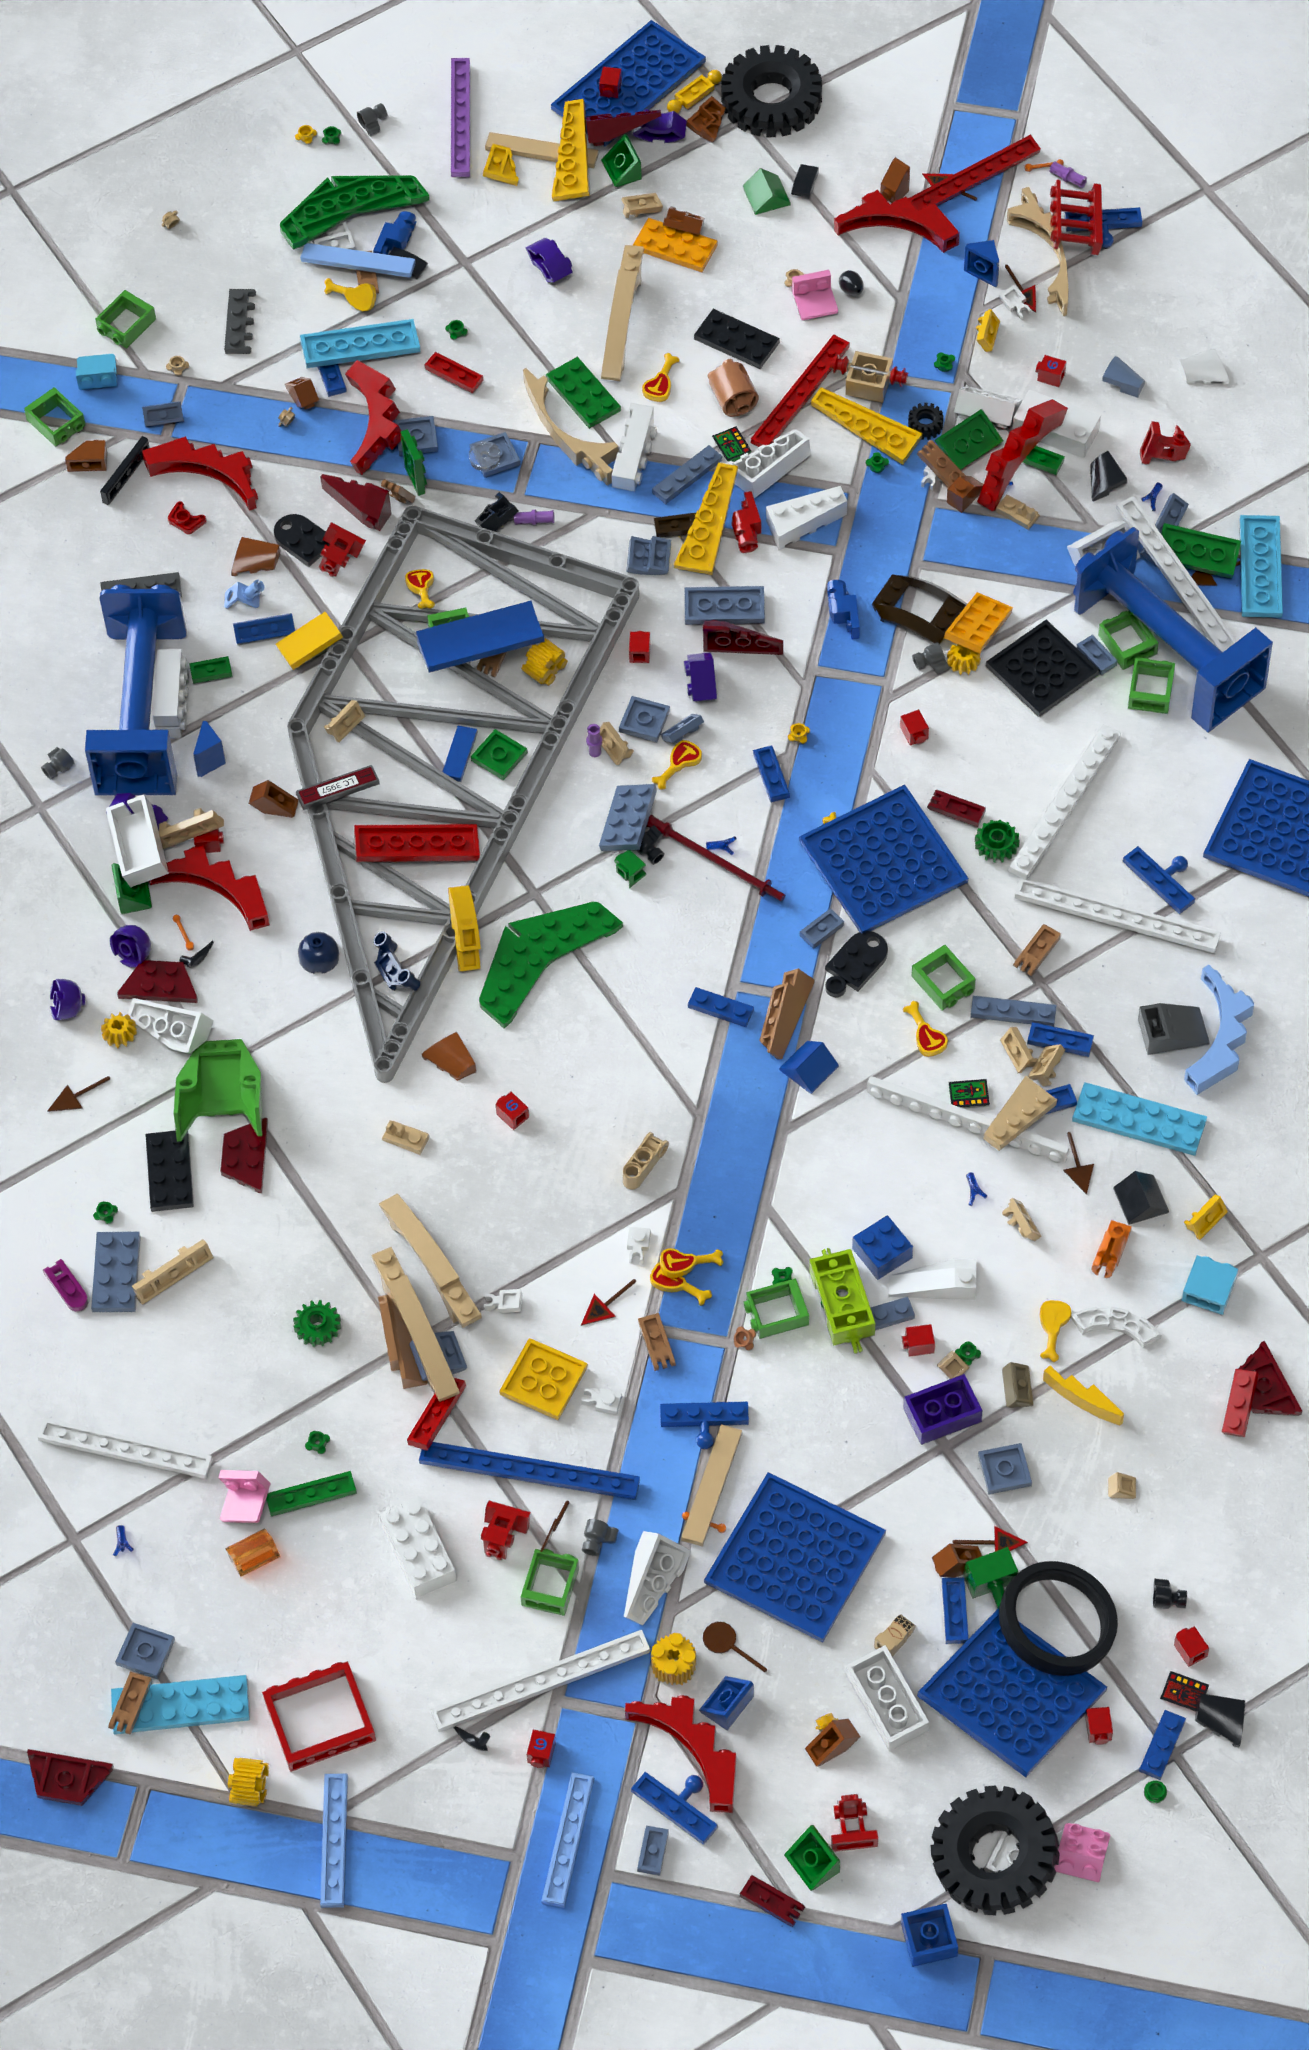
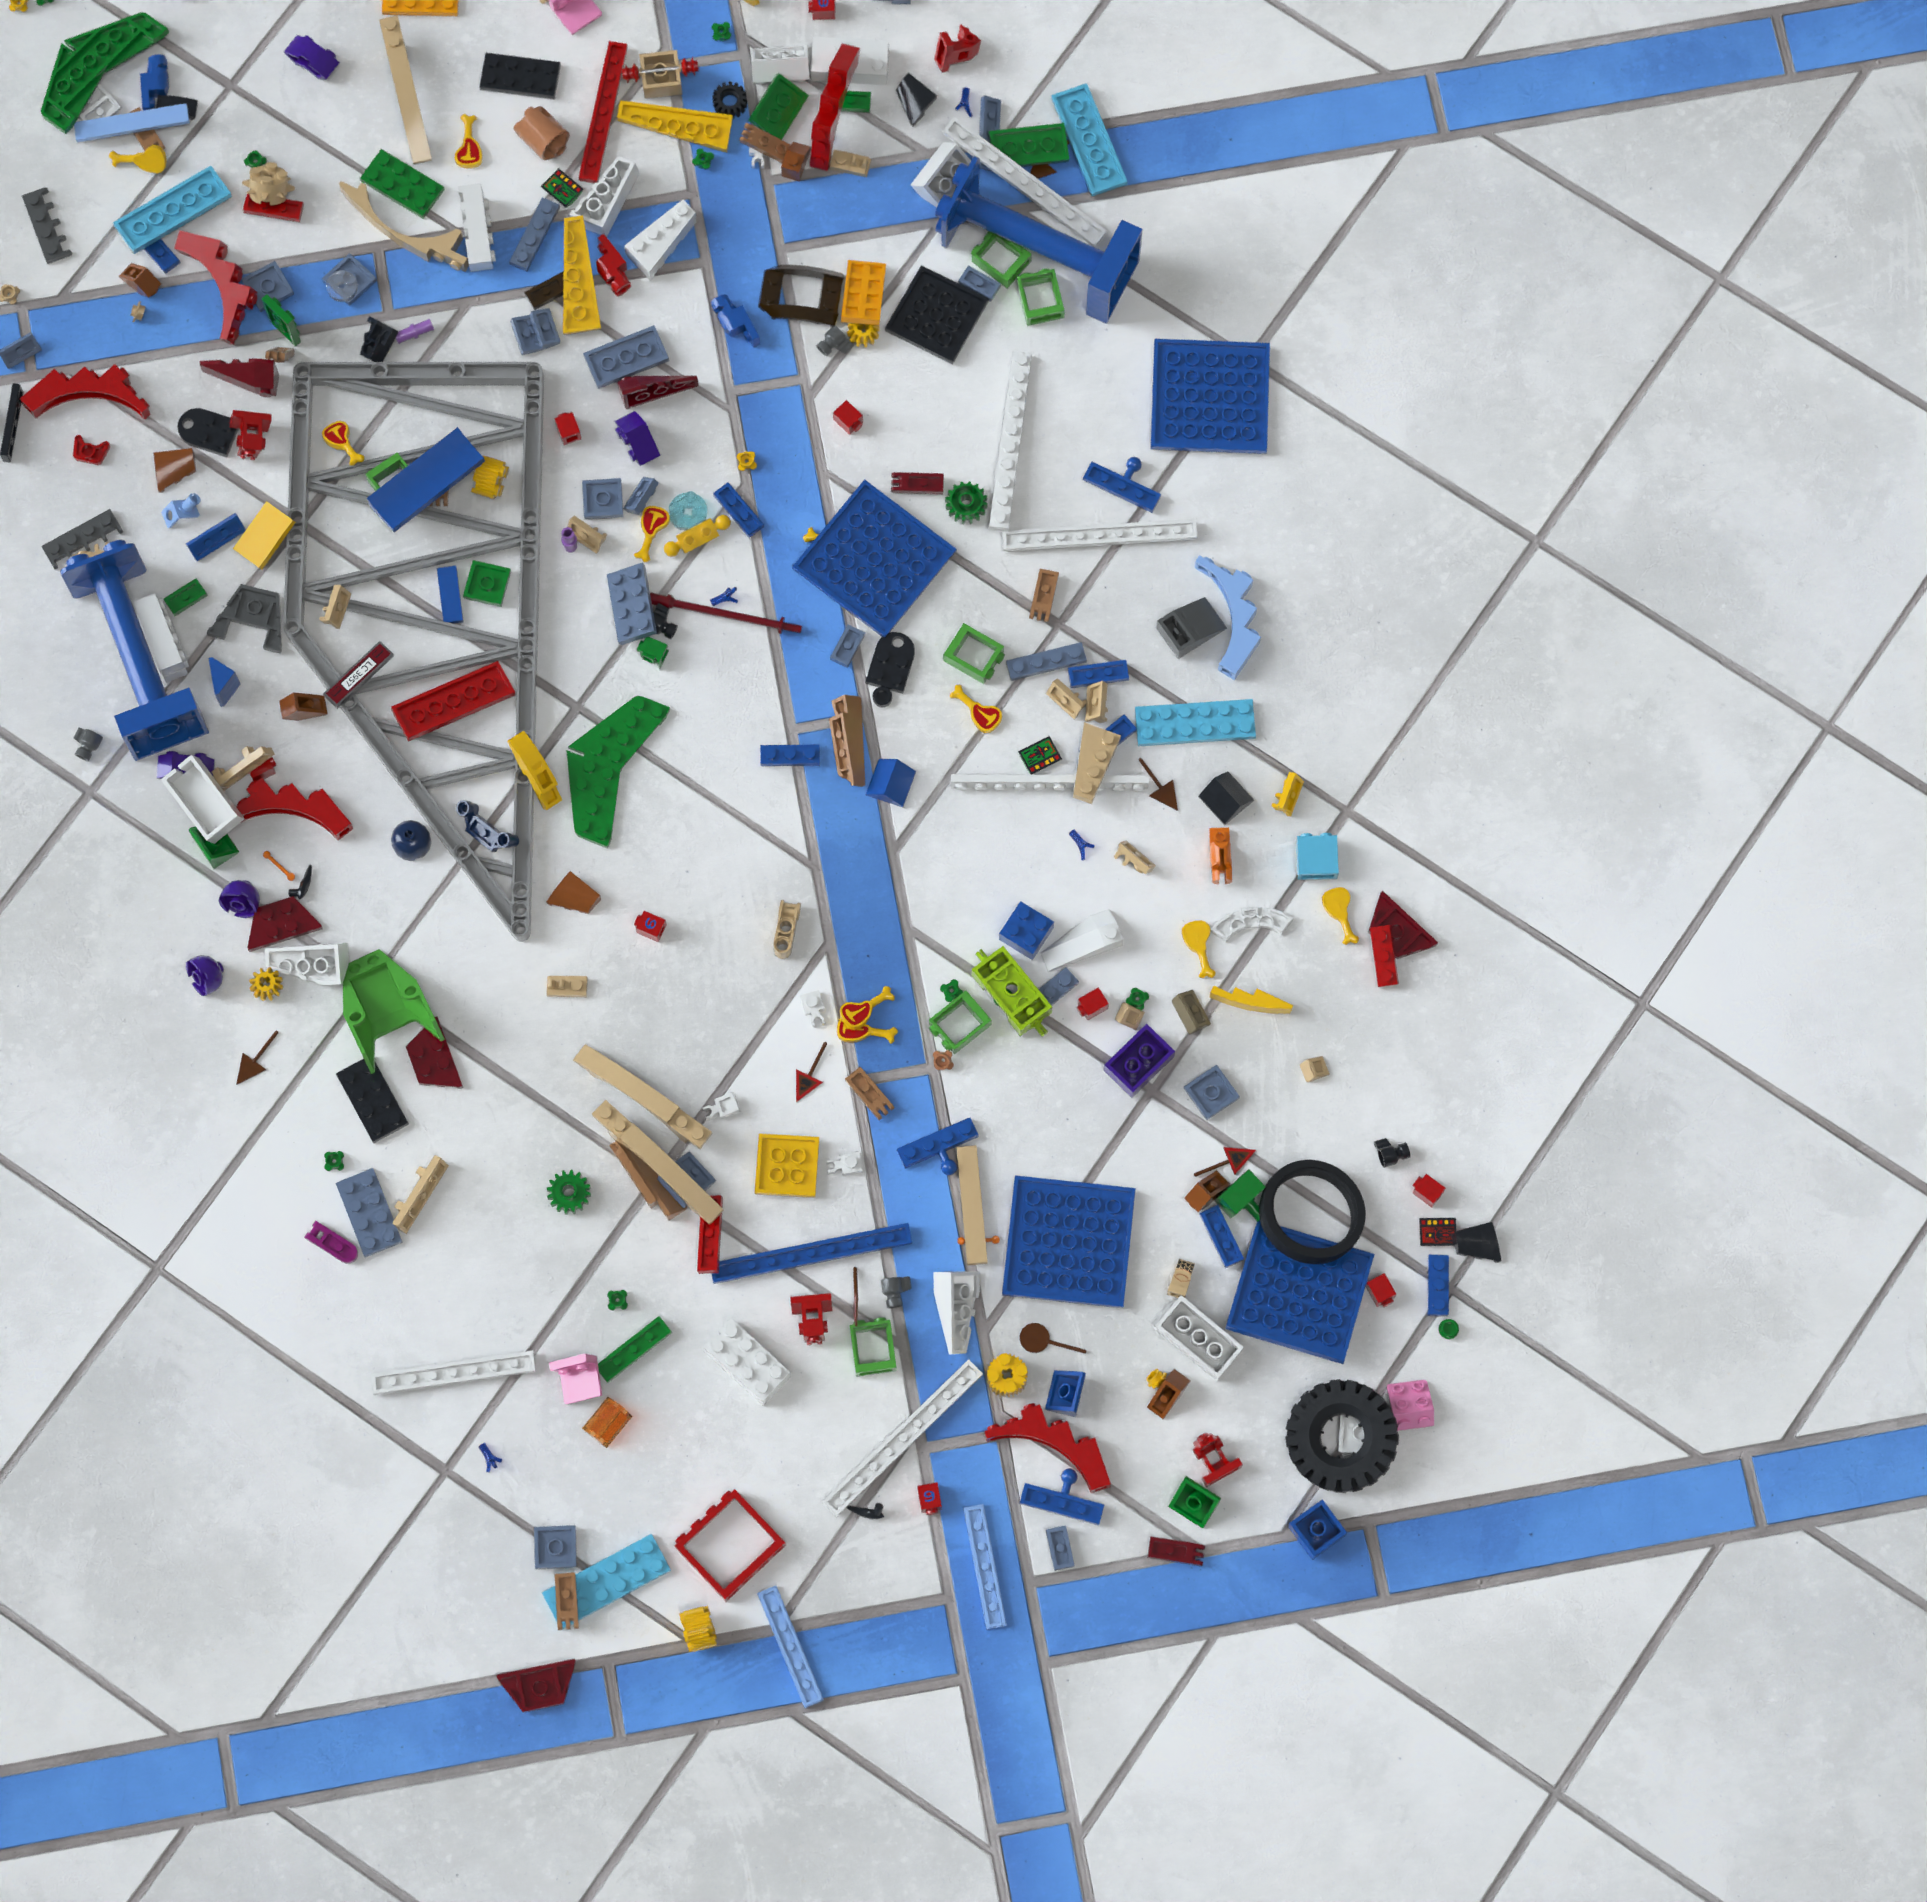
camera: 25 degrees left, 15 degrees up
none -> dark grey wing [207,584,282,654]
none -> tan brick [242,162,295,205]
none -> yellow plate [664,515,731,557]
none -> clear light blue plate [669,491,708,530]
none -> yellow piece [1322,887,1359,945]

